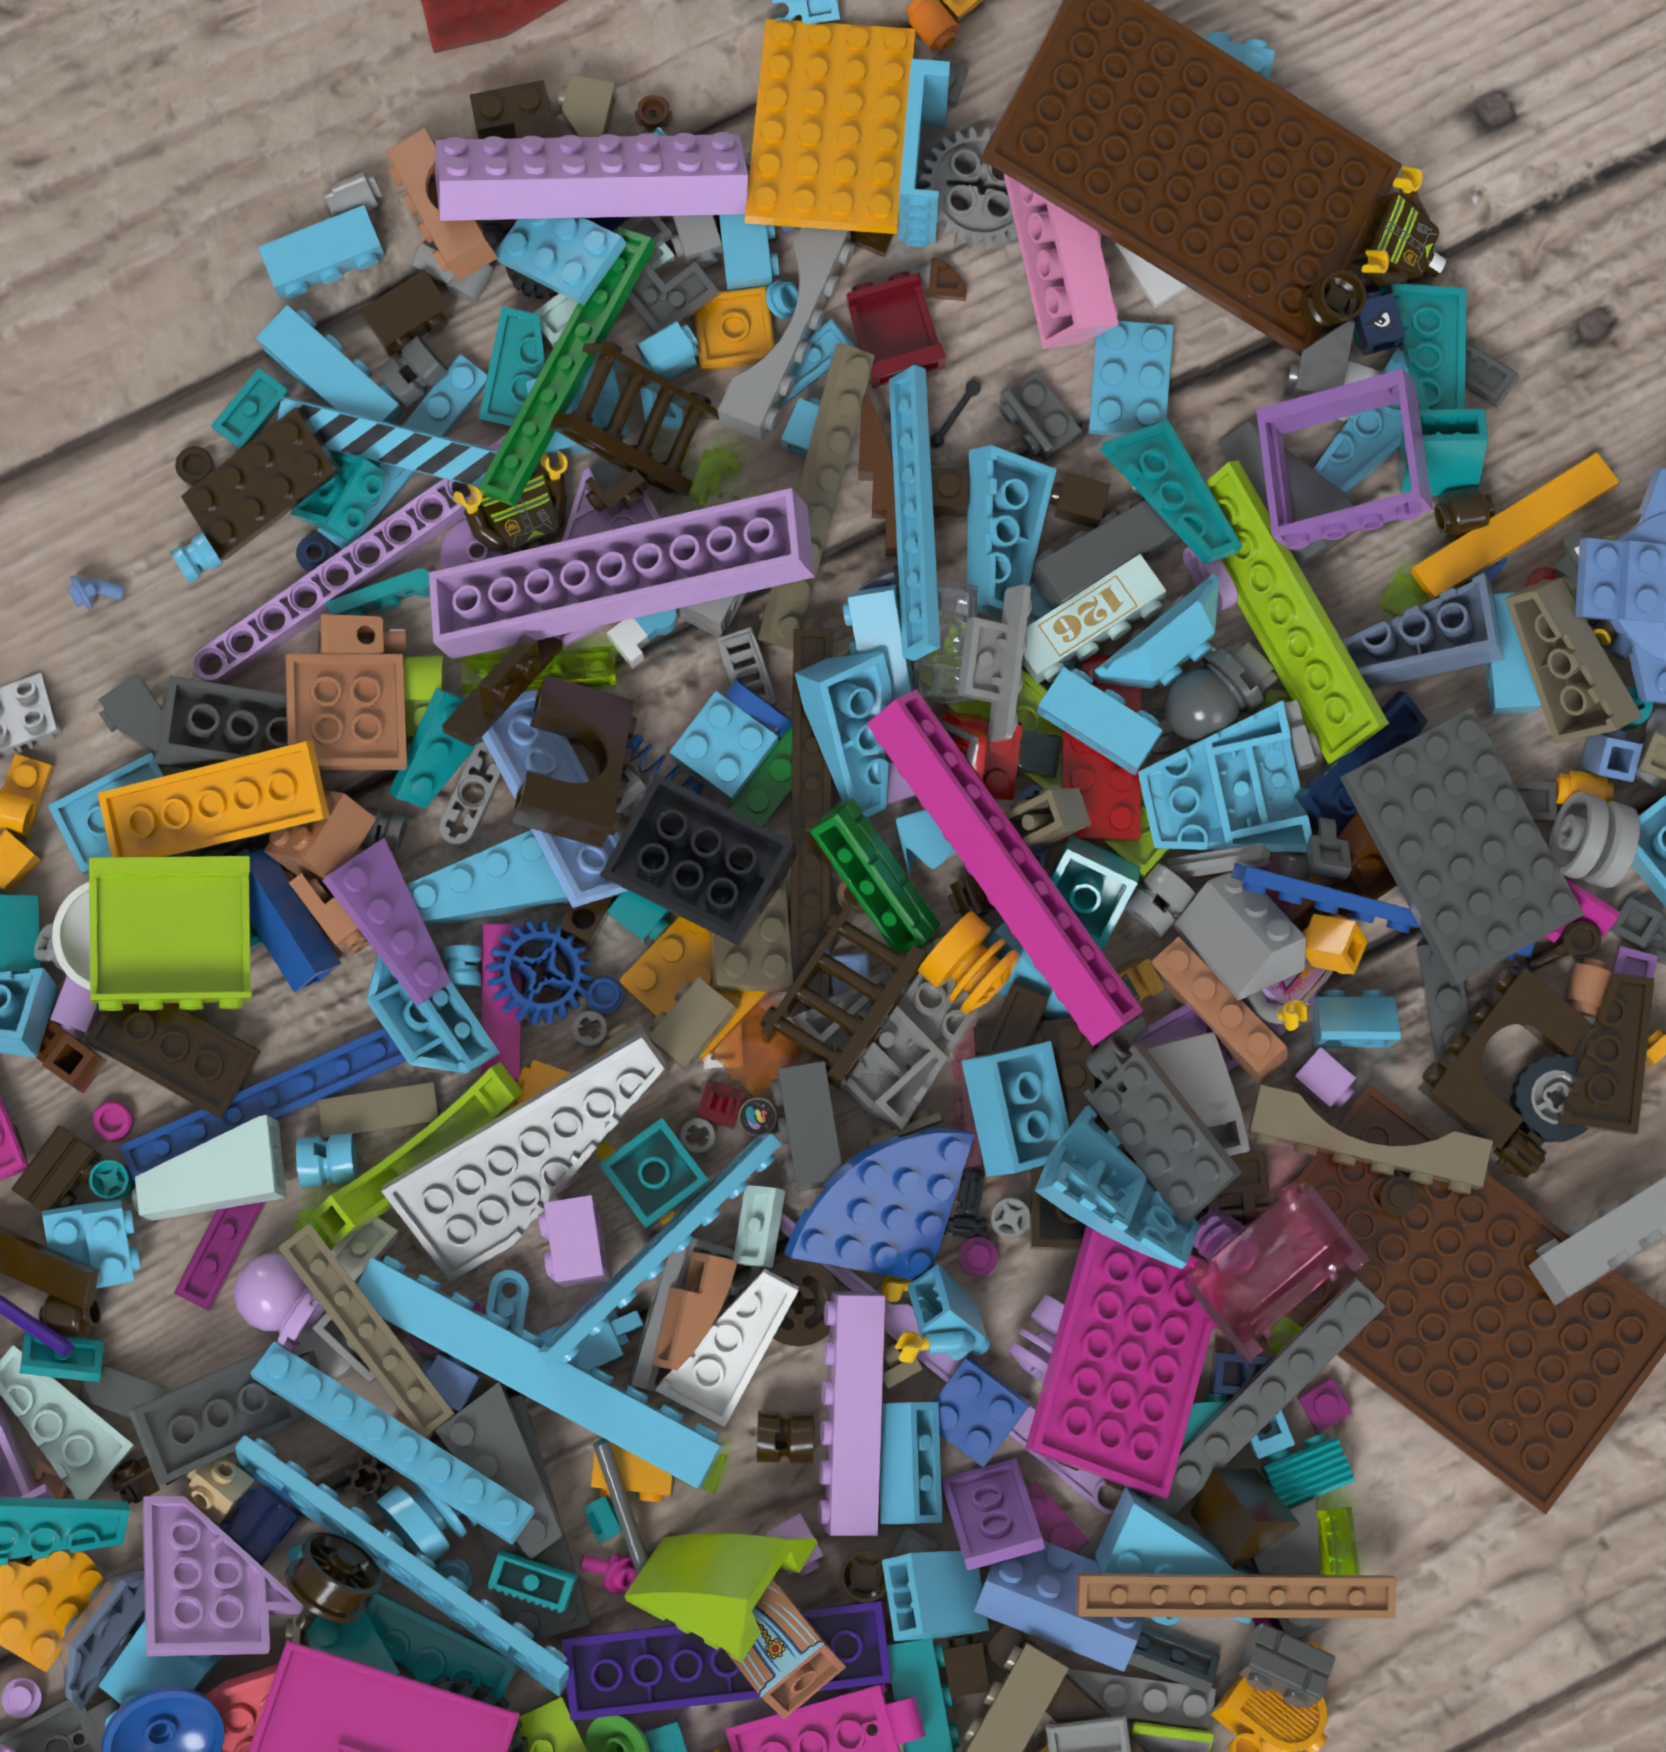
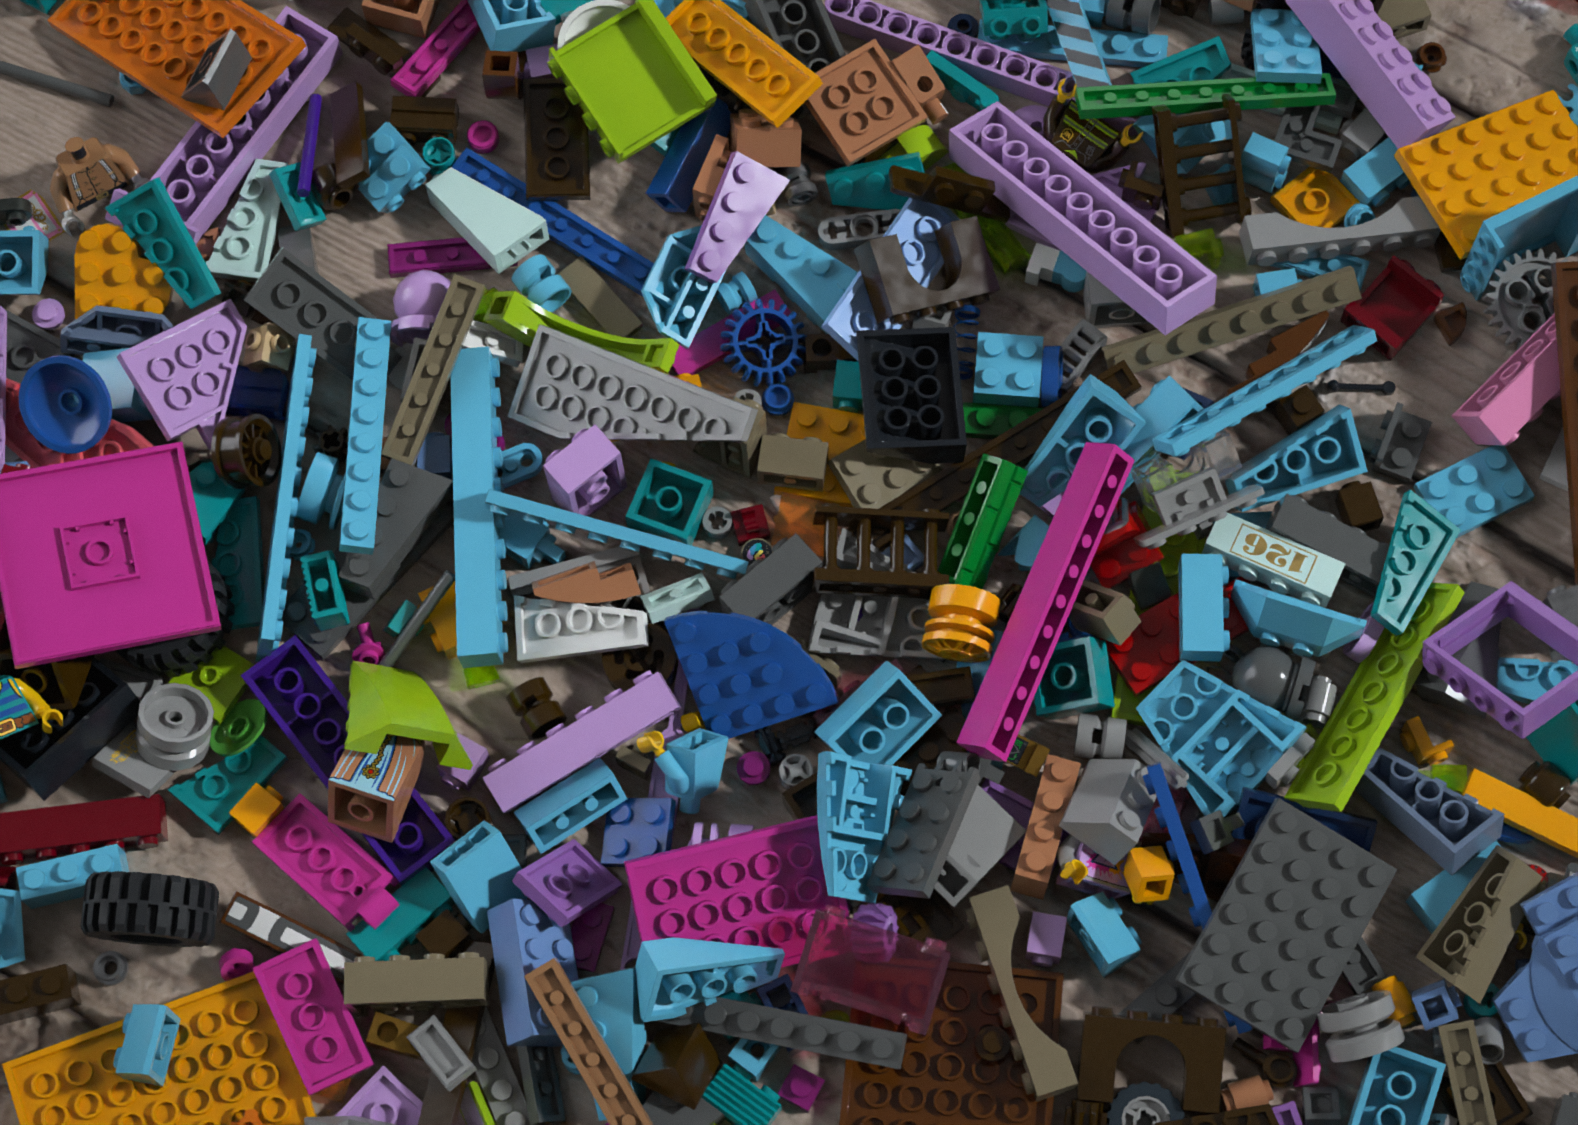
camera: 60 degrees right, 10 degrees down
none -> medium azure wedge [635,937,785,1022]
none -> light orange bracket [1400,716,1454,766]

